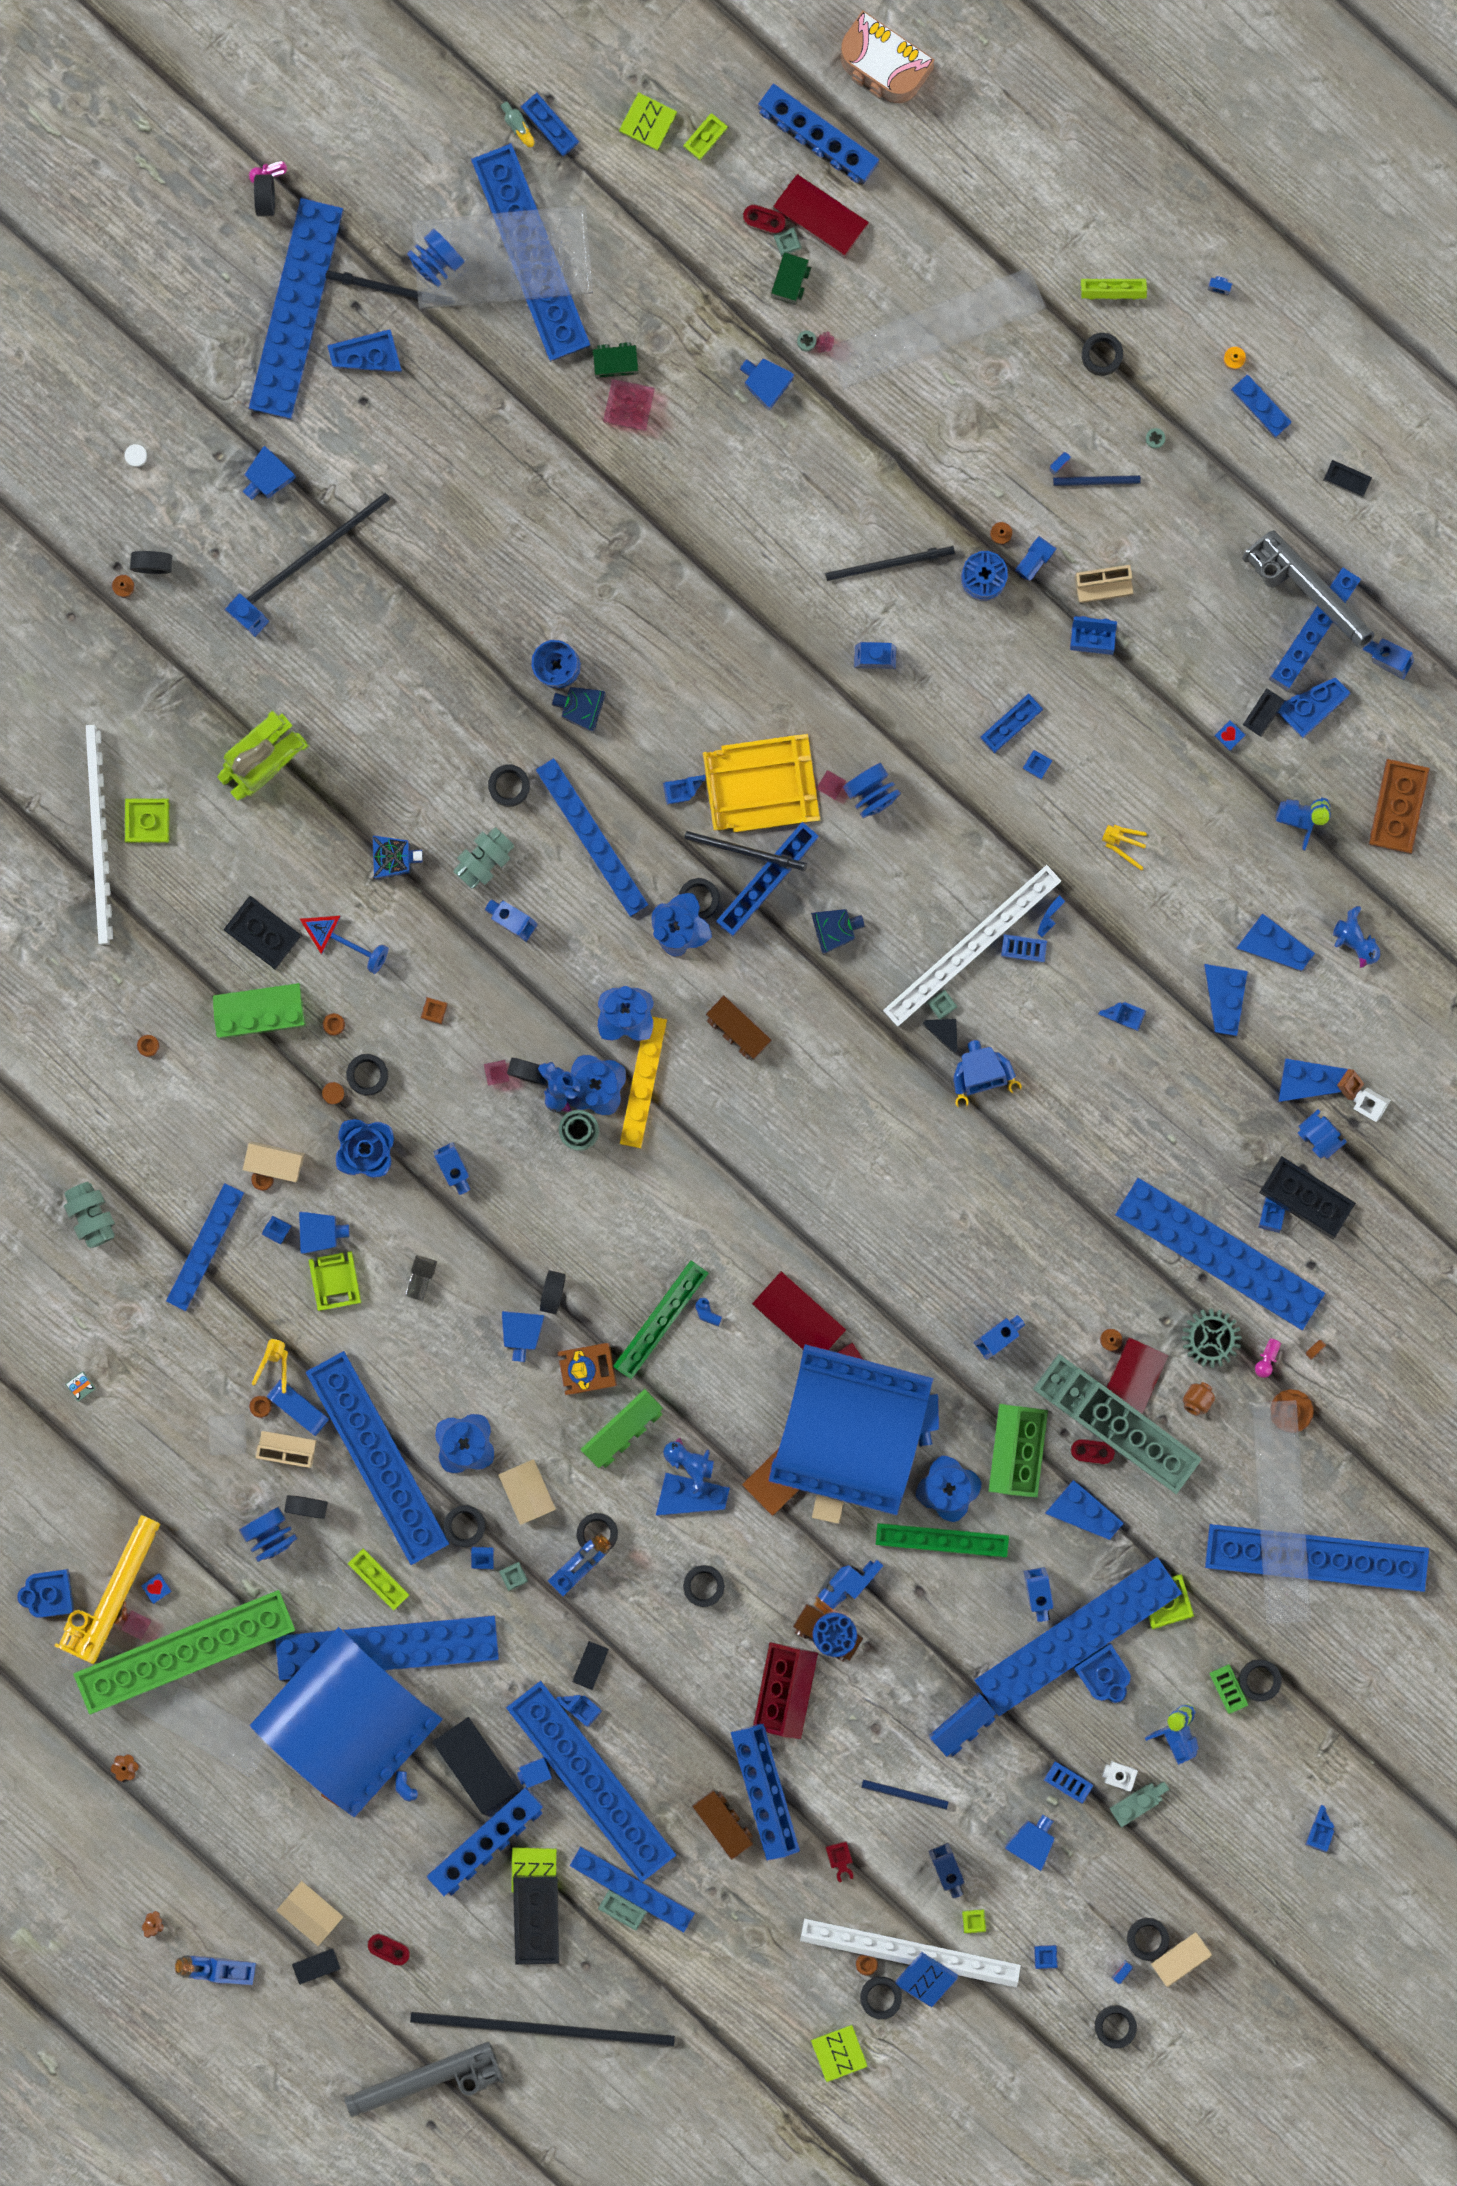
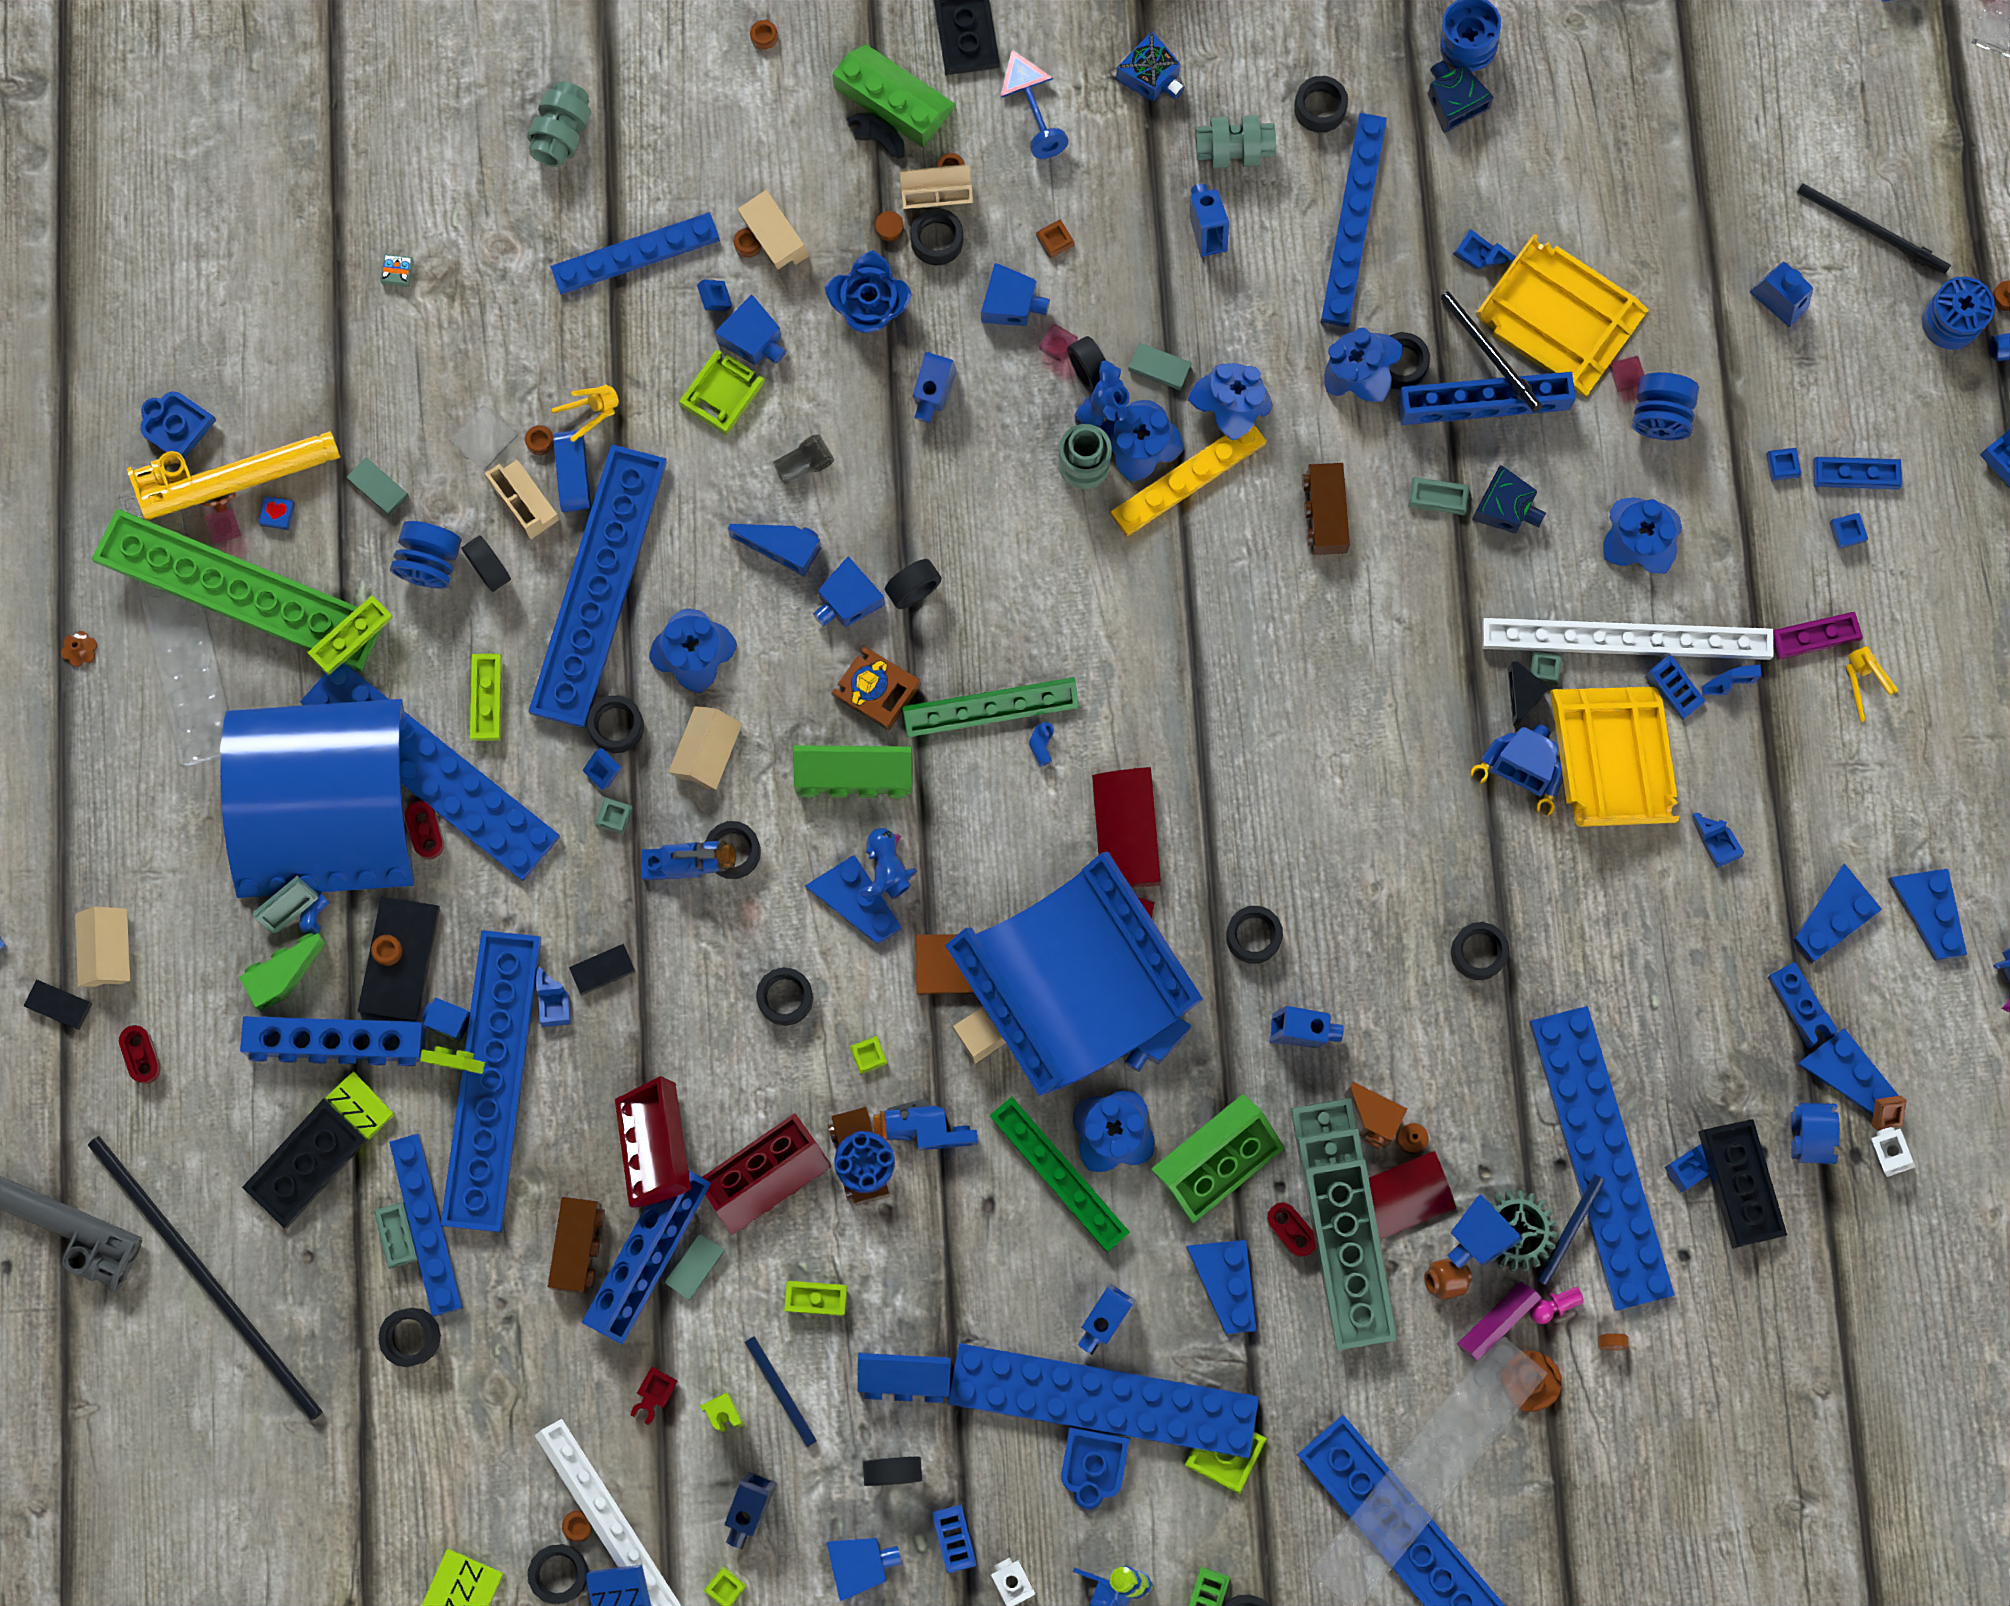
camera: 40 degrees right, 10 degrees down
none -> bright green slope [239,933,326,1012]
none -> sand green tile [253,875,318,935]
none -> lime plate [307,595,393,676]
none -> sand green tile [346,457,409,516]
none -> dark orange tile [371,935,403,966]
none -> black tyre [378,1307,441,1367]
none -> dark red plate [405,801,444,860]
none -> lime plate [419,1046,485,1074]
none -> dark red slope [615,1076,691,1208]
none -> sand green tile [664,1233,725,1301]
none -> lime hinge [700,1392,746,1432]
none -> blue slope [728,524,821,577]
none -> lime plate [784,1281,847,1316]
none -> black piece [846,113,905,159]
none -> lime tile [849,1036,888,1075]
none -> black tyre [863,1456,922,1486]
none -> tan piece [899,164,973,209]
none -> blue torso [981,263,1050,326]
none -> sand green tile [1128,342,1192,391]
none -> black tyre [1226,906,1283,964]
none -> dark orange slope [1344,1082,1408,1149]
none -> sand green tile [1408,477,1470,515]
none -> blue torso [1447,1194,1523,1269]
none -> black tyre [1451,922,1509,980]
none -> magenta tile [1457,1281,1541,1361]
none -> dark blue bar [1537,1174,1605,1286]
none -> yellow piece [1550,687,1680,827]
none -> blue brick [1603,497,1682,574]
none -> blue tile [1766,448,1802,481]
none -> blue plate [1767,962,1837,1048]
none -> magenta tile [1773,611,1863,660]

